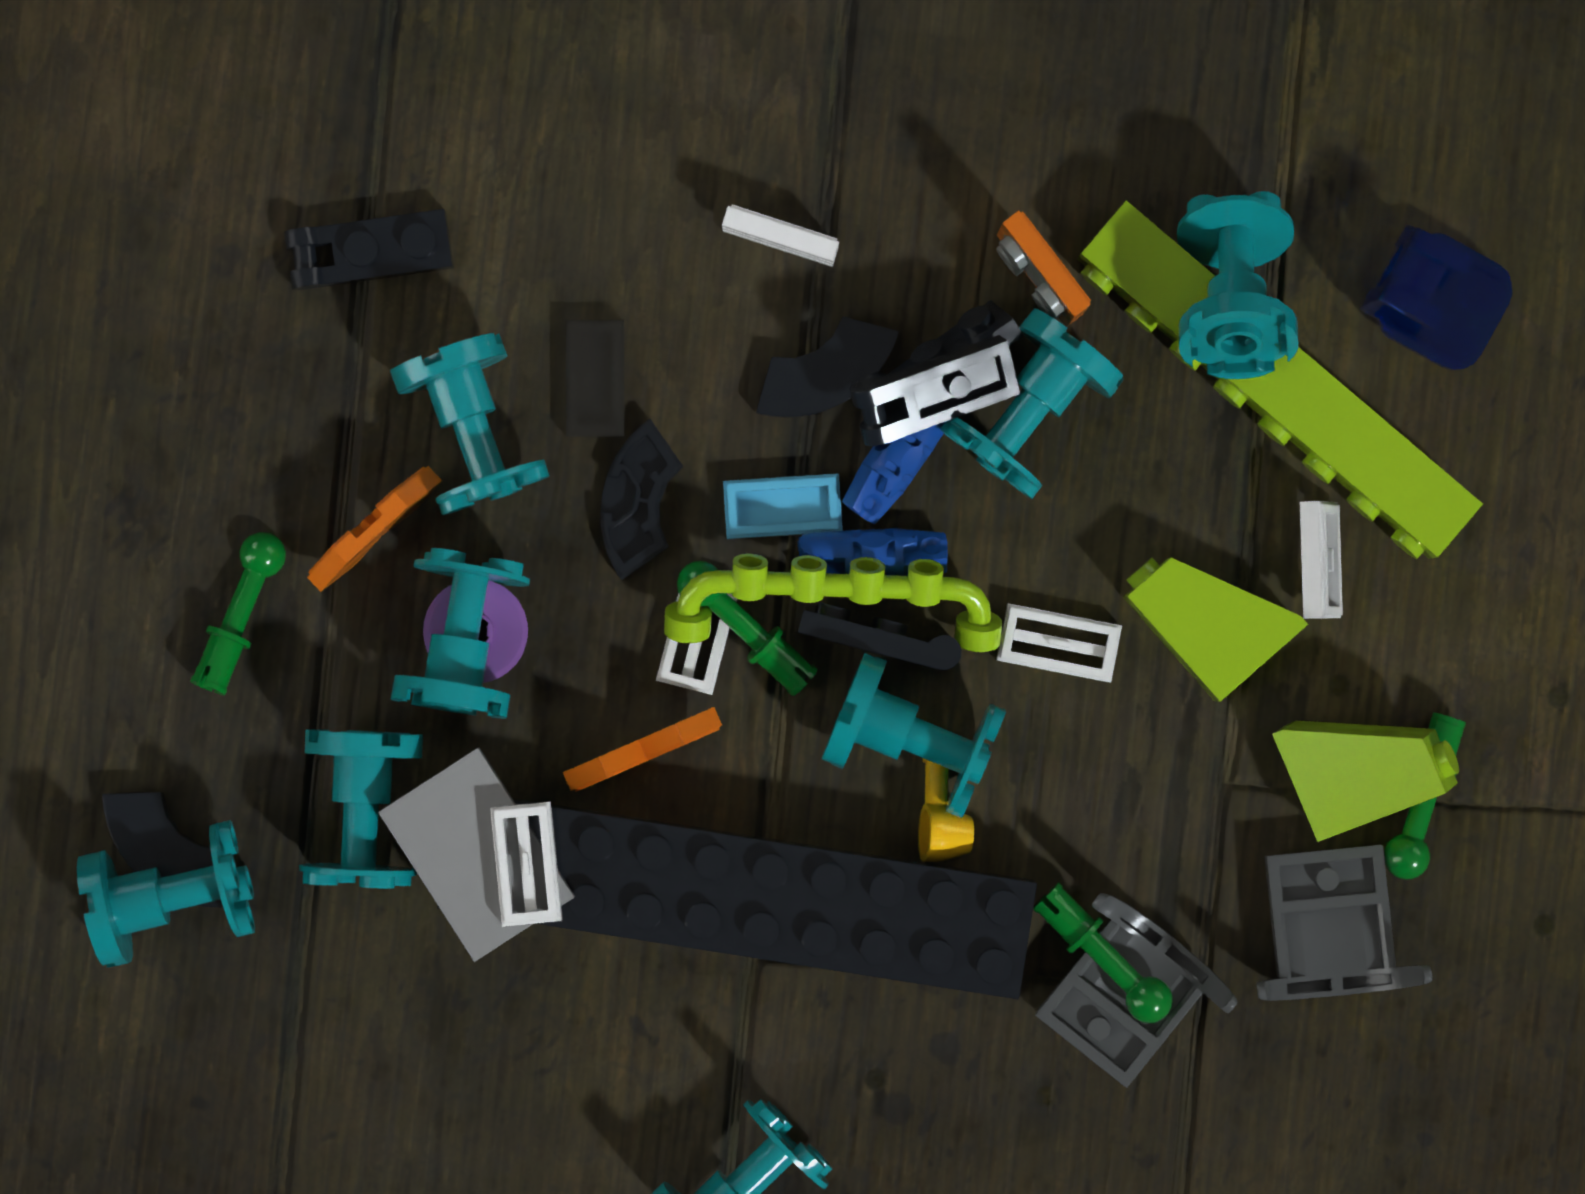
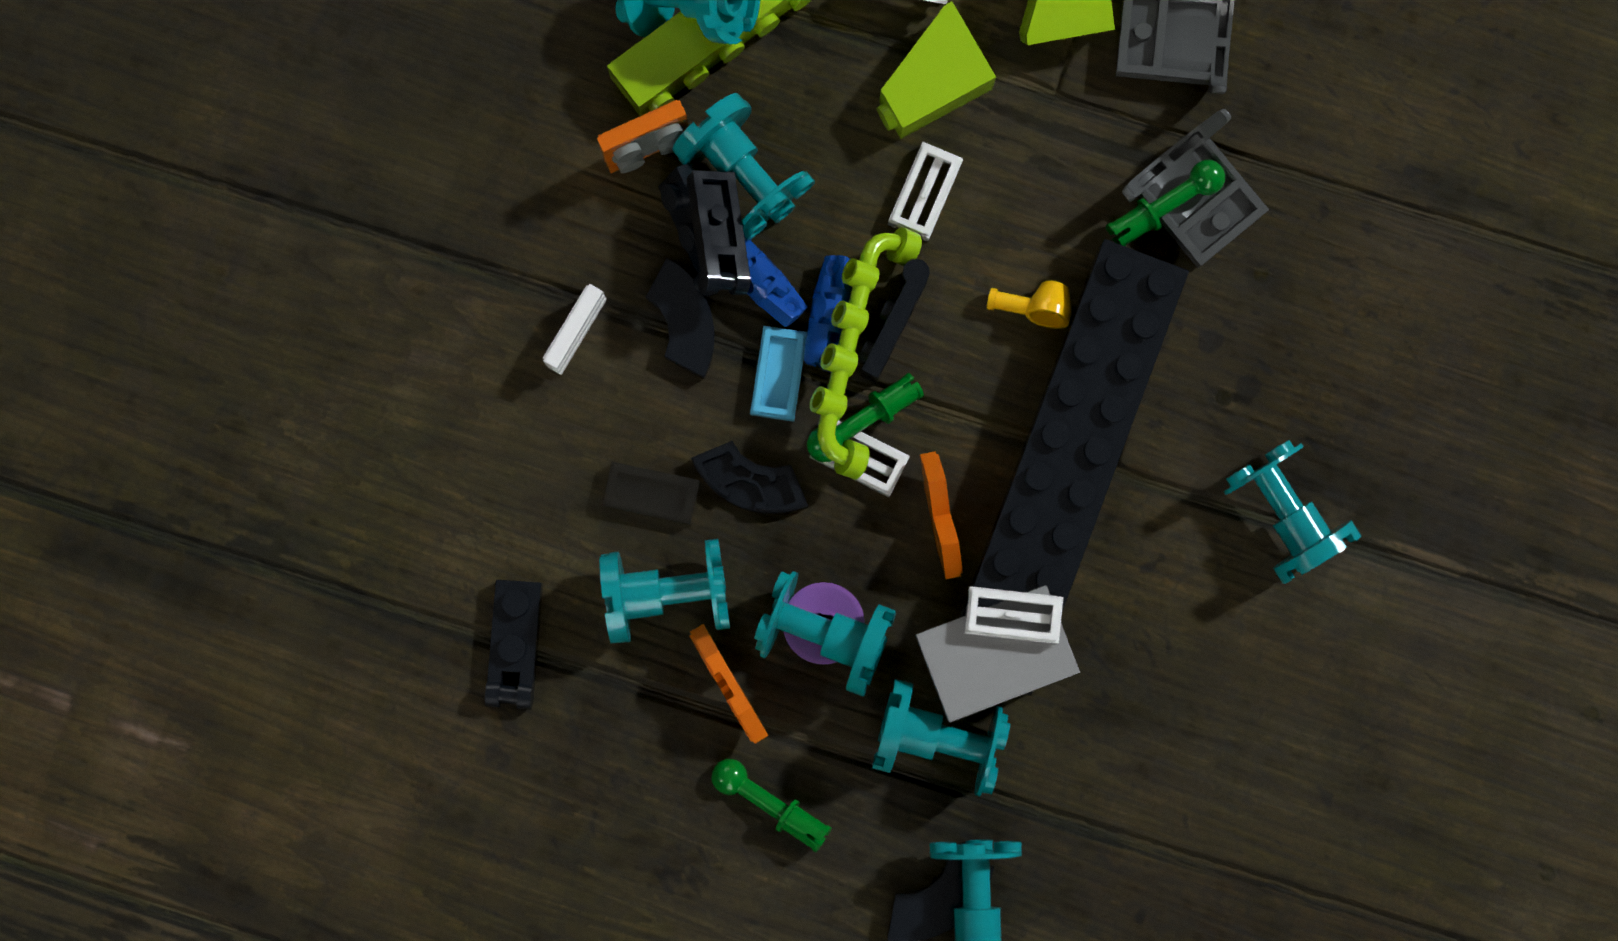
camera: 80 degrees left, 5 degrees down
teal piece [822,654,1006,818] -> none

